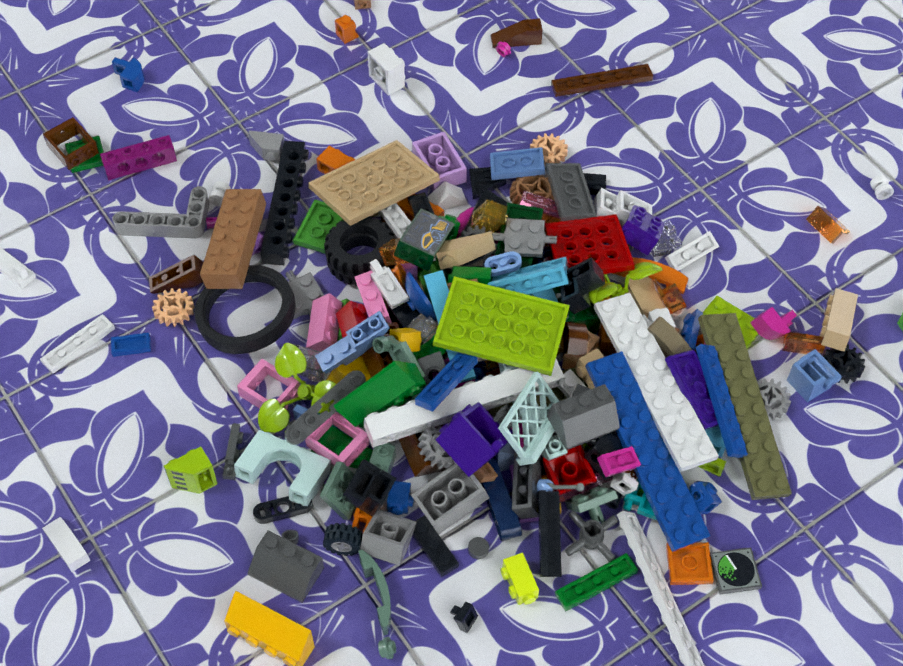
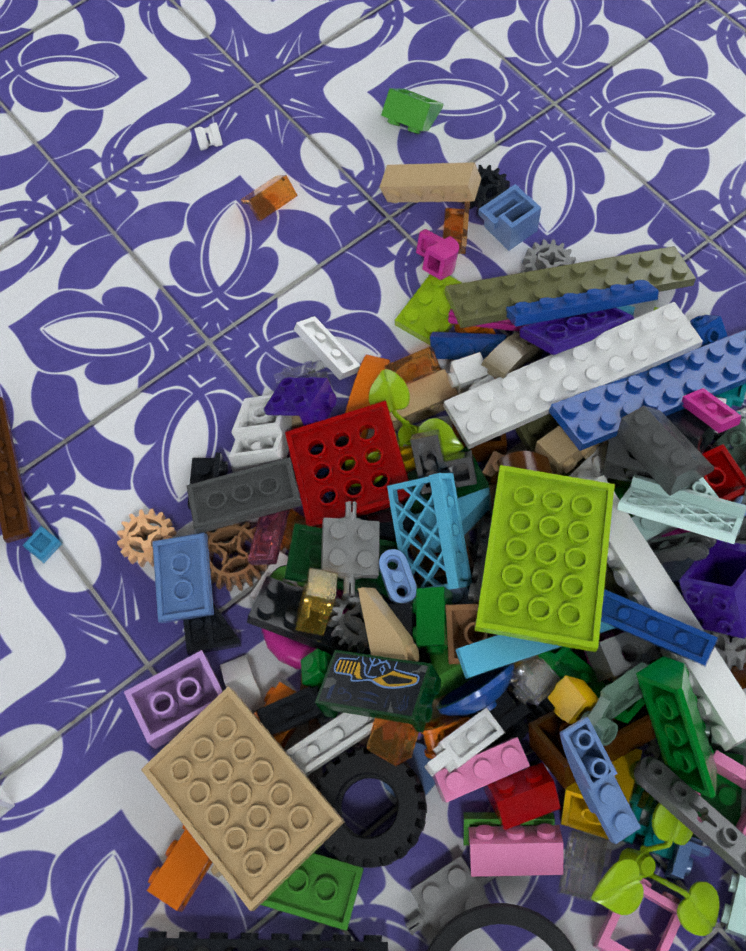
camera: 90 degrees left, 10 degrees up
none -> dark azure tile [22,526,62,564]

